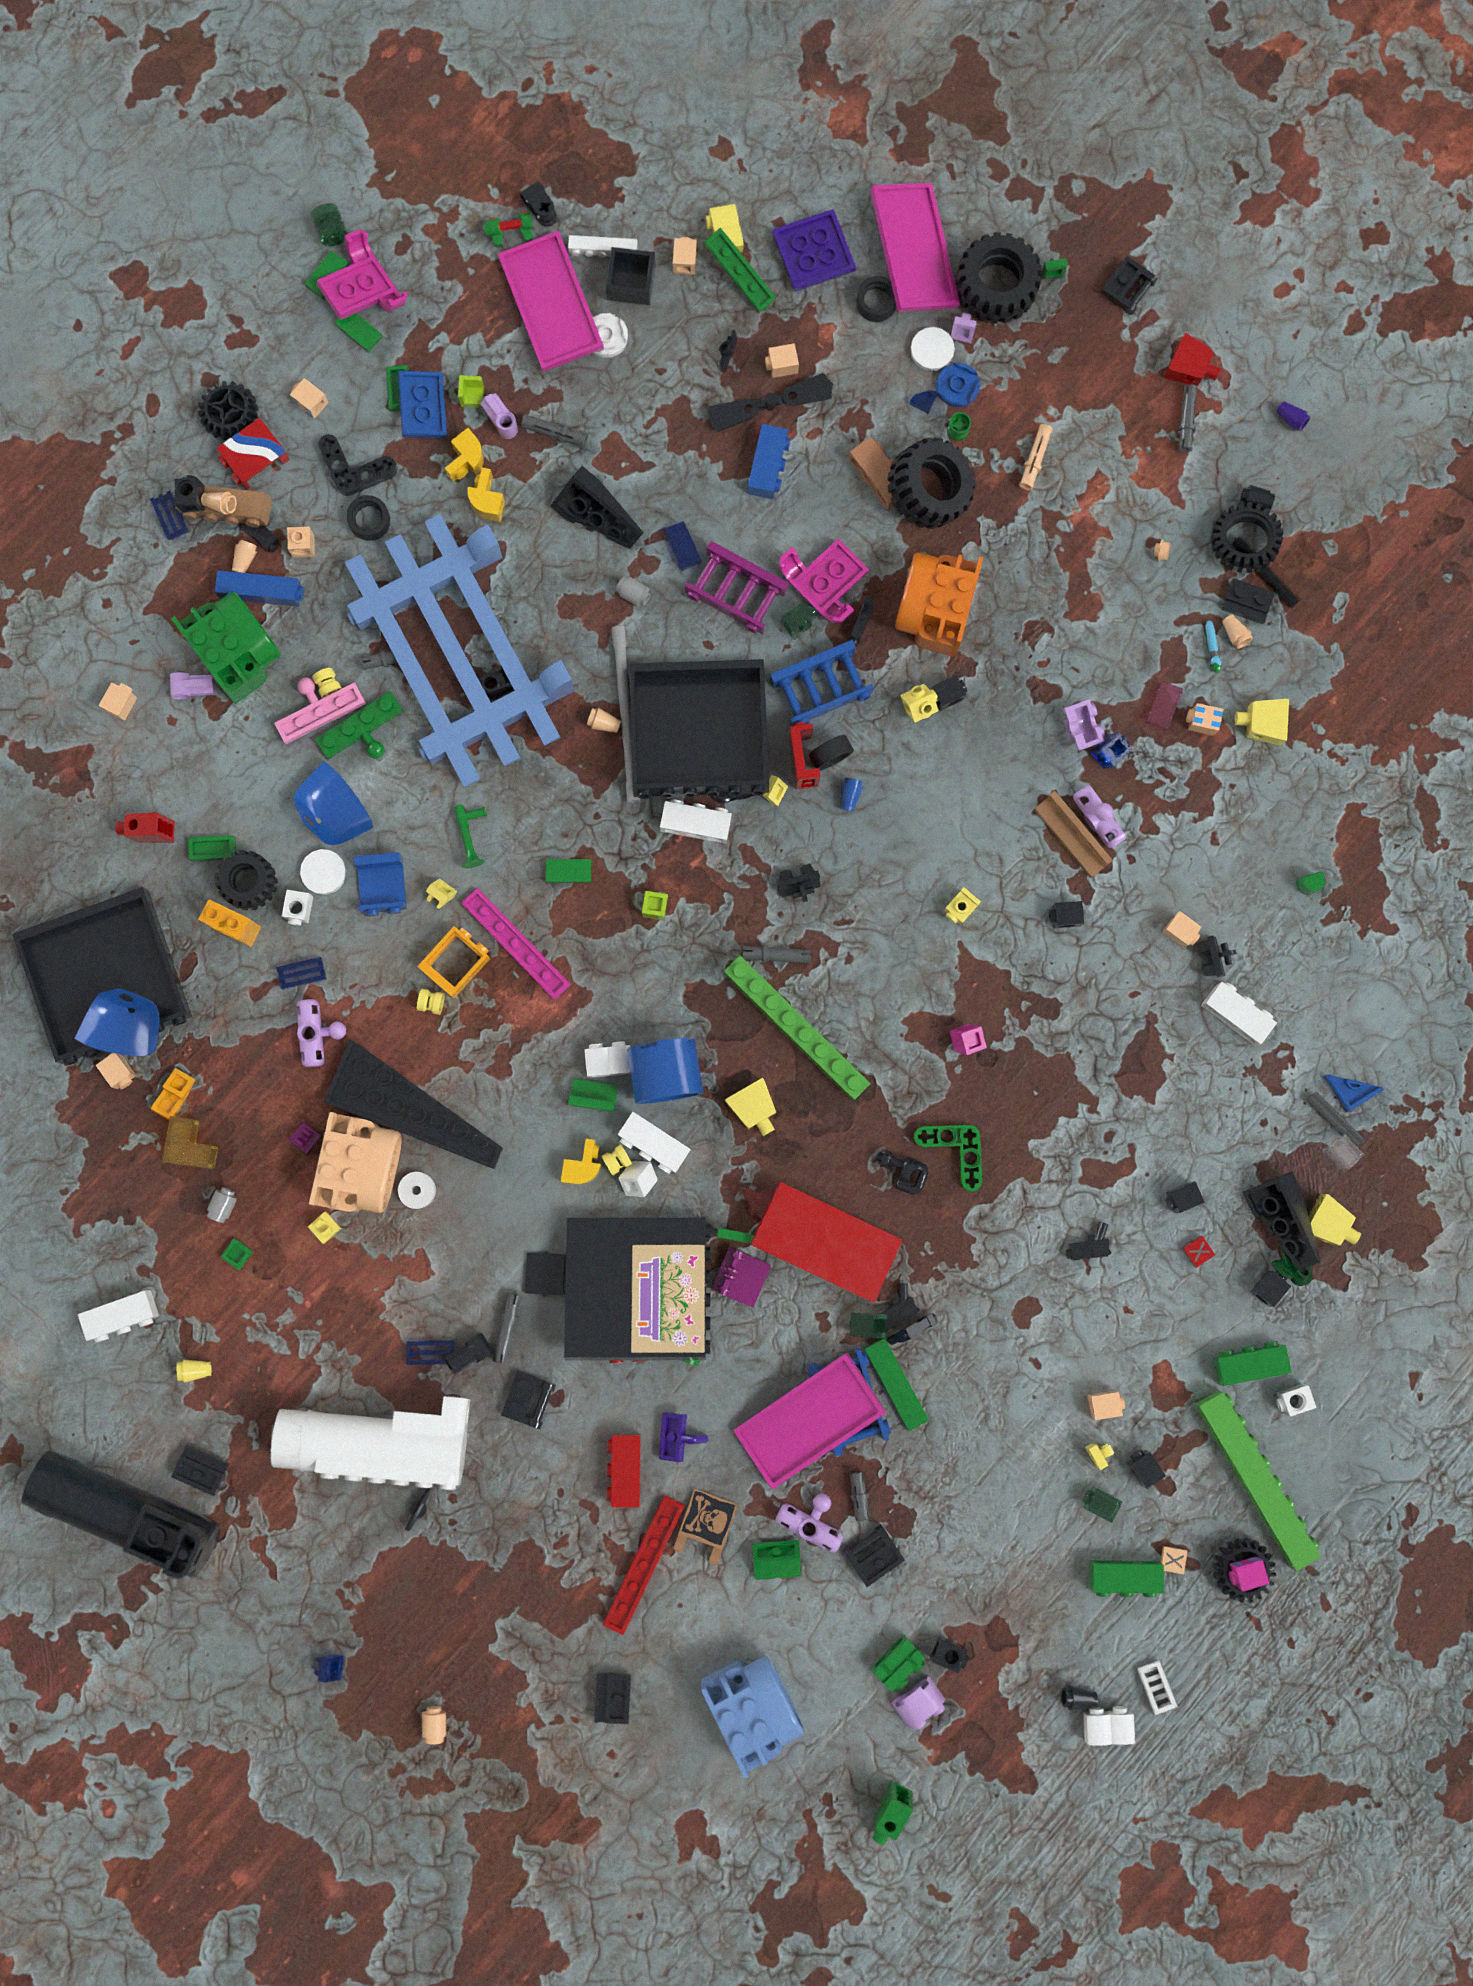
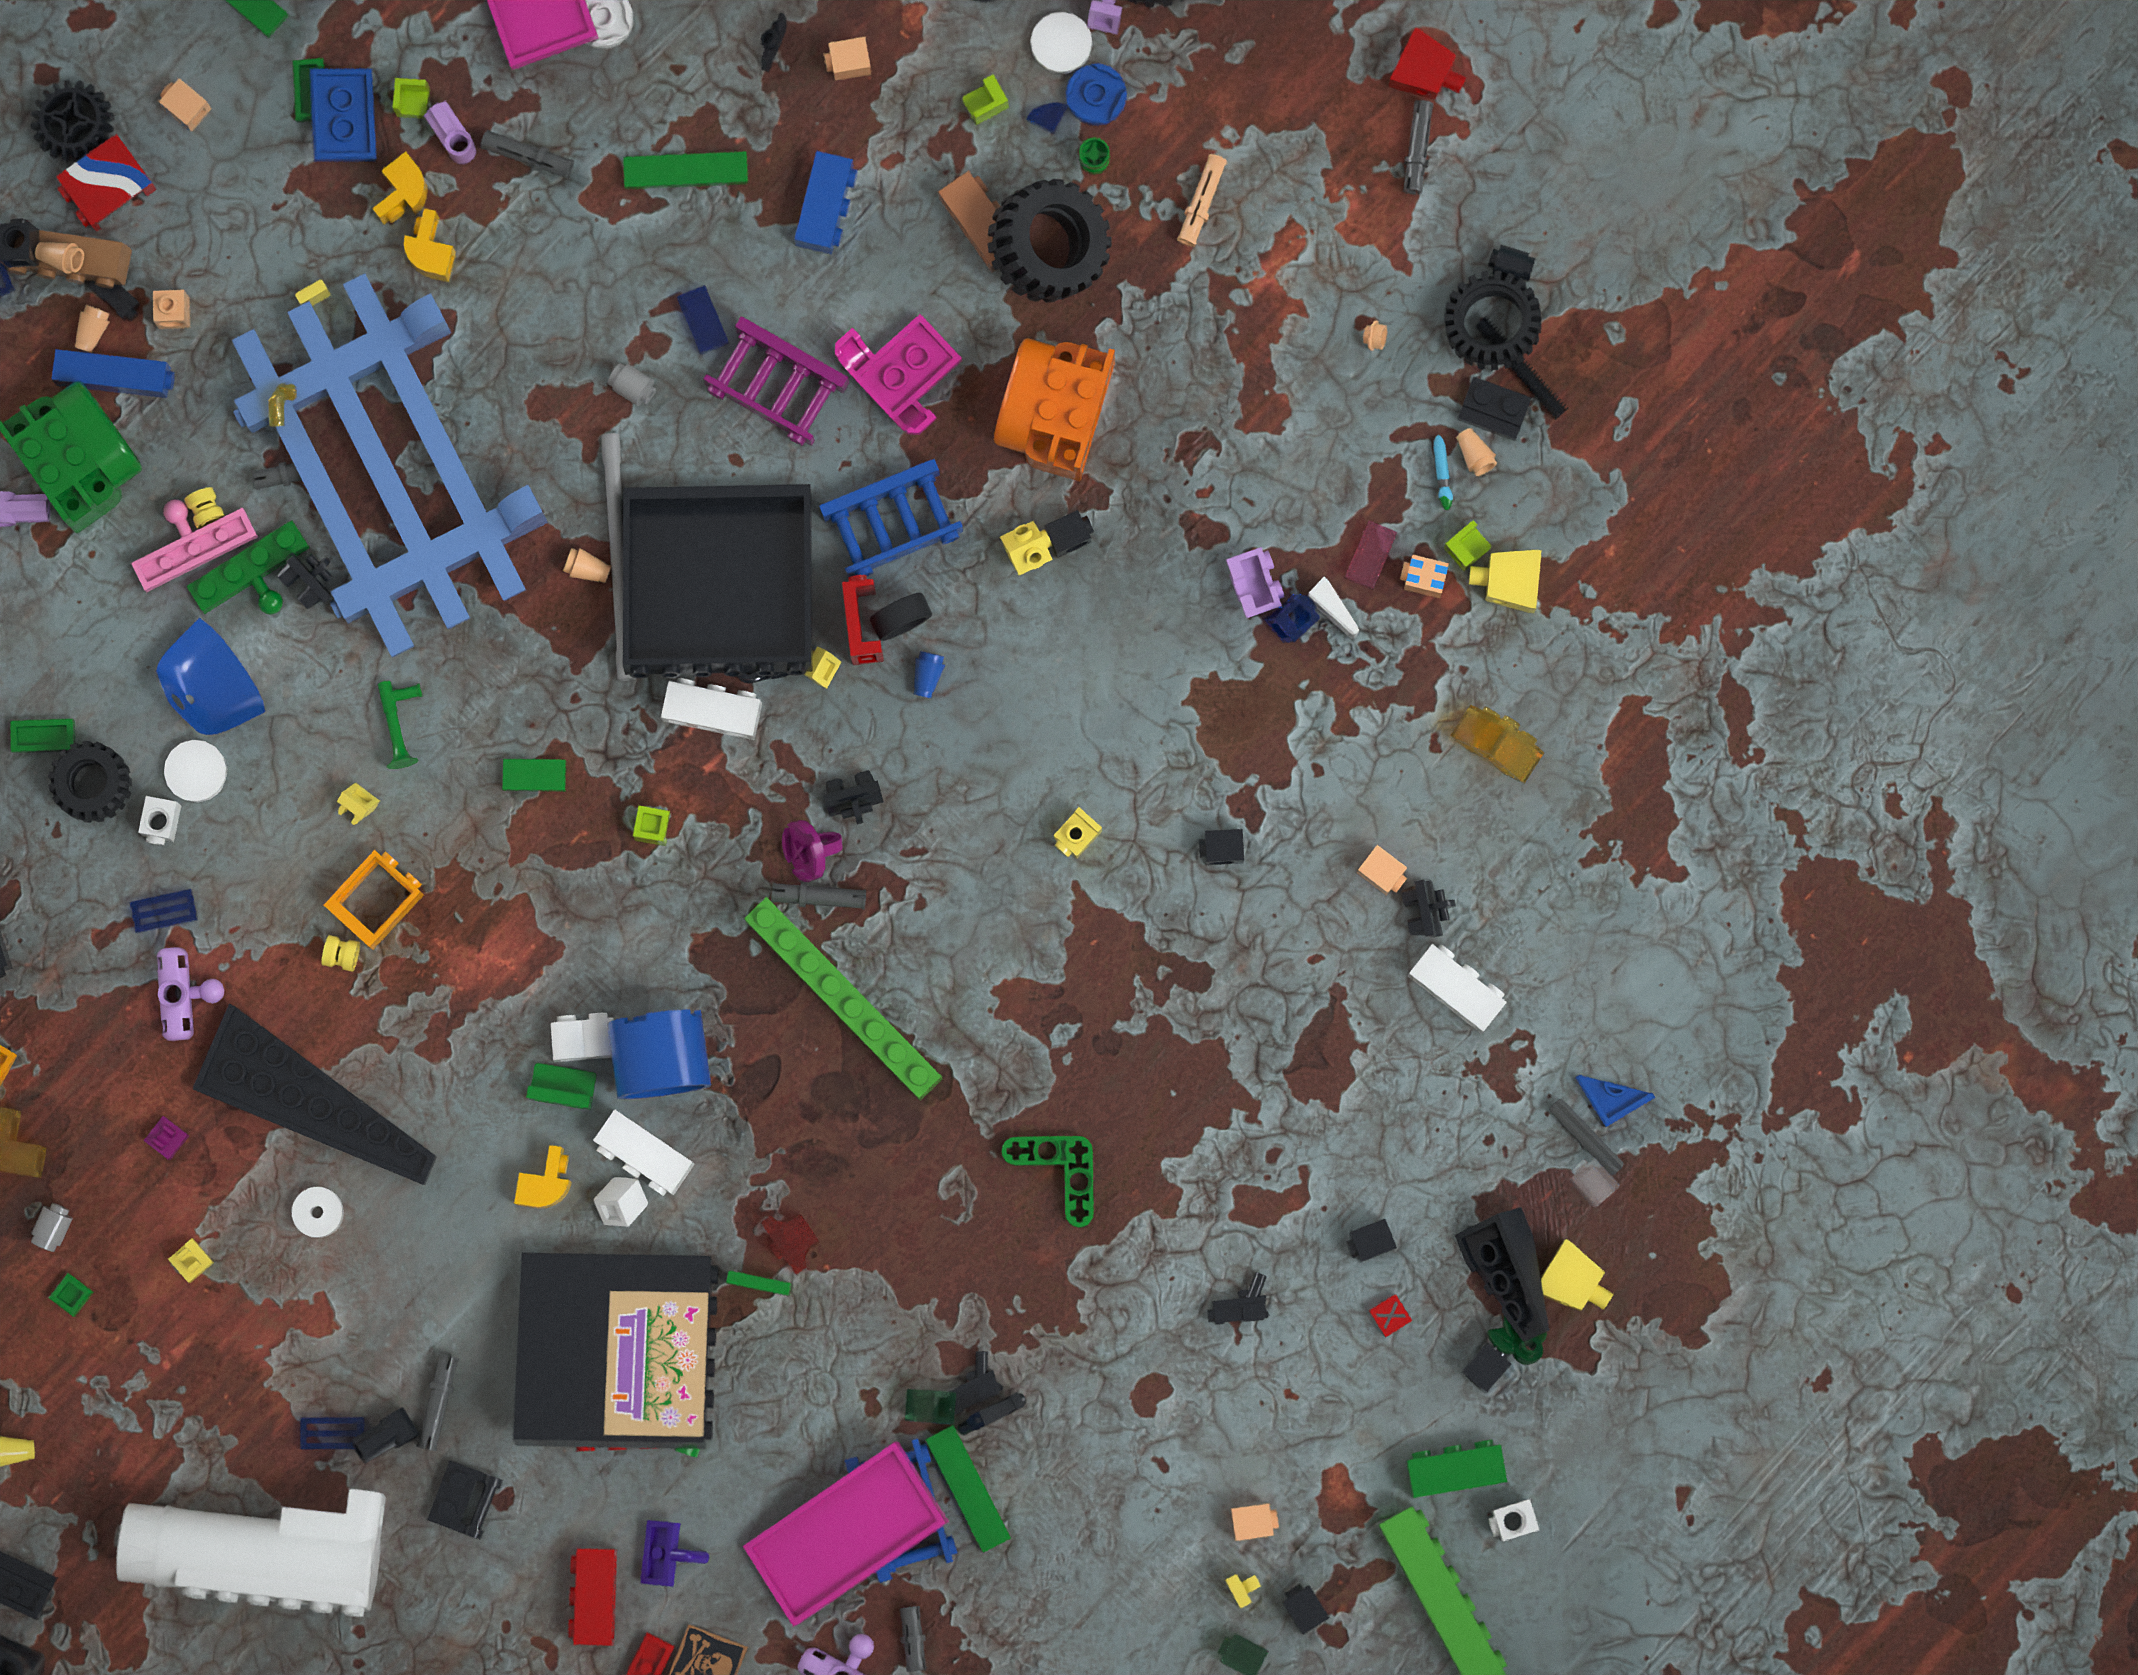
camera: 10 degrees right, 0 degrees up
light orange window [198,899,261,947] -> none
light nougat brick [309,1112,402,1213] -> none
black beam [318,434,398,496] -> none
black tyre [346,495,391,541] -> none
blue panel [354,852,407,917] -> none
black piece [405,1488,430,1531] -> none
dark pink tile [461,888,571,1000] -> none
black piece [480,666,514,698] -> none
black piece [525,1251,565,1296] -> none
black wedge [550,466,644,549] -> none
light yellow wheel [601,1144,632,1175] -> none
black piece [708,373,833,432] -> none
magenta hinge [711,1247,771,1308] -> none
light yellow torso [725,1078,776,1136] -> none
red tile [750,1182,903,1303] -> none
clear green brick [781,601,817,640] -> none
black piece [849,597,874,646] -> none
black piece [876,1150,928,1195] -> none
dark pink brick [949,1024,987,1055] -> none
medium nougat fence [1034,791,1112,878] -> none
lavender piece [1073,784,1126,848] -> none
dark purple cone [1276,401,1311,432] -> none
green brick [1296,871,1325,895] -> none
none -> clear yellow arm [268,382,297,427]
none -> black hips [277,552,333,609]
none -> light yellow tile [295,280,331,306]
none -> green tile [623,151,748,189]
none -> magenta tile [782,819,843,882]
none -> lime panel [963,74,1009,125]
none -> white slope [1308,576,1359,640]
none -> lime panel [1444,520,1491,571]
none -> clear yellow brick [1450,705,1544,784]

